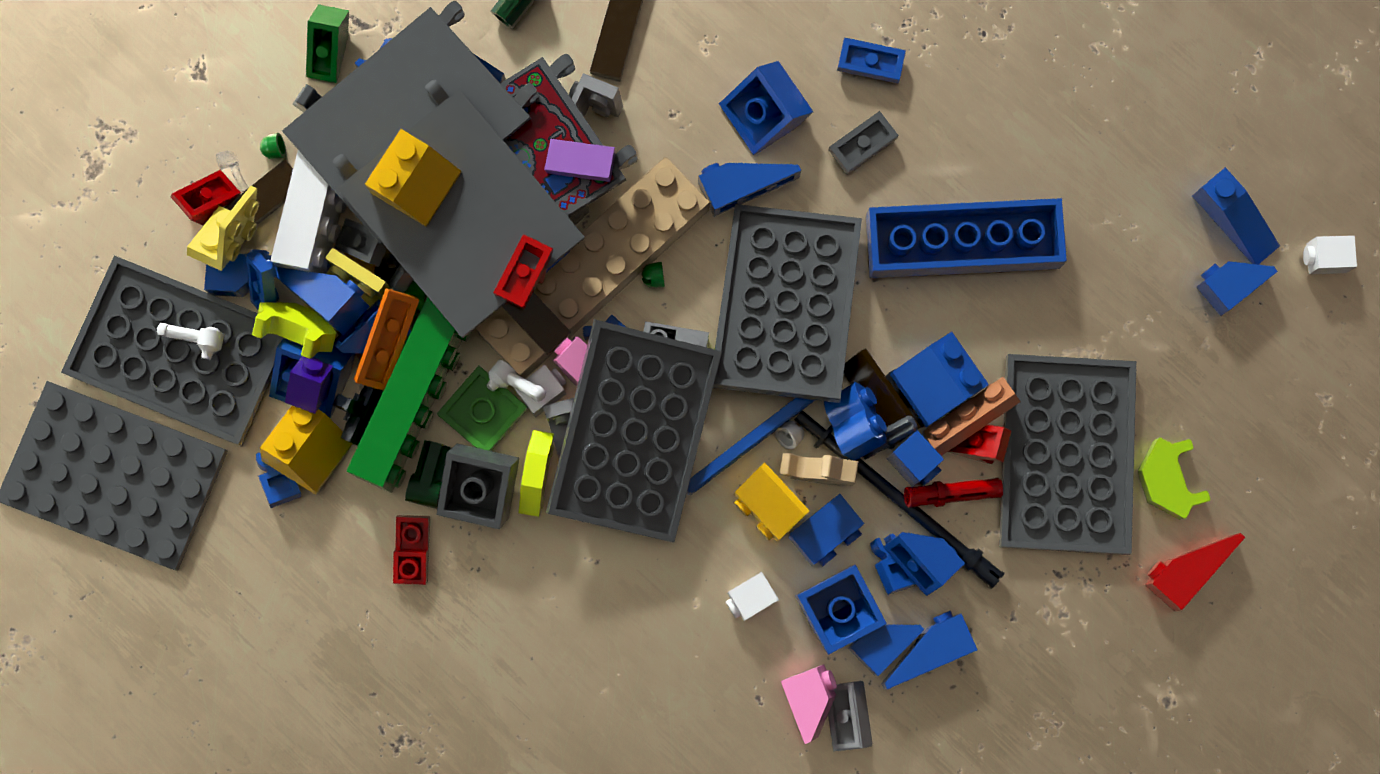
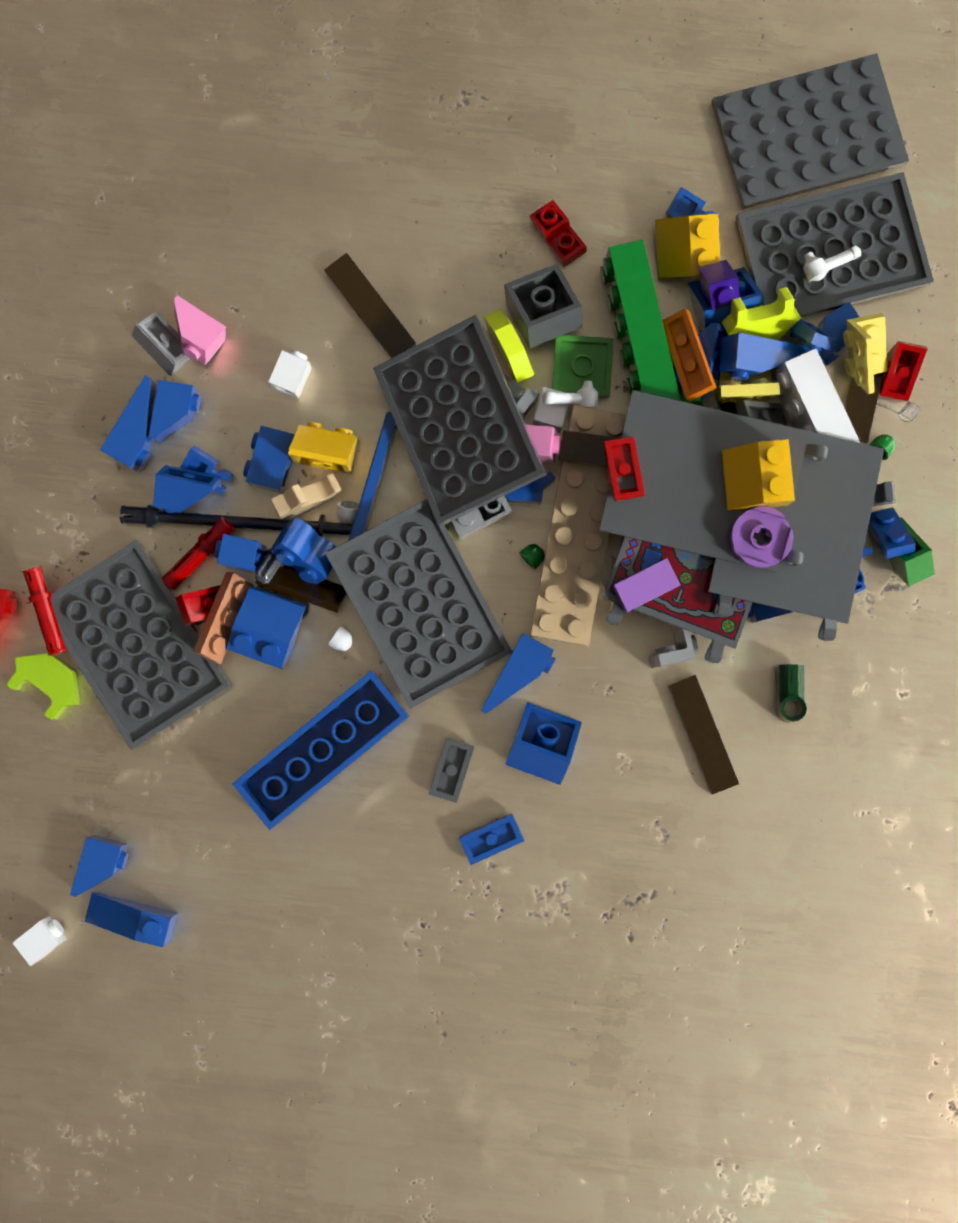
camera: 145 degrees right, 5 degrees up
black hinge [332,385,383,447] -> none
dark green piece [405,440,451,509] -> none
blue slope [795,565,887,655] -> none
none -> red pin [22,566,67,656]
none -> dark brown tile [324,253,416,358]
none -> white hinge [328,626,353,652]
none -> medium lavender plate [730,506,794,569]
none -> blue plate [868,507,916,559]

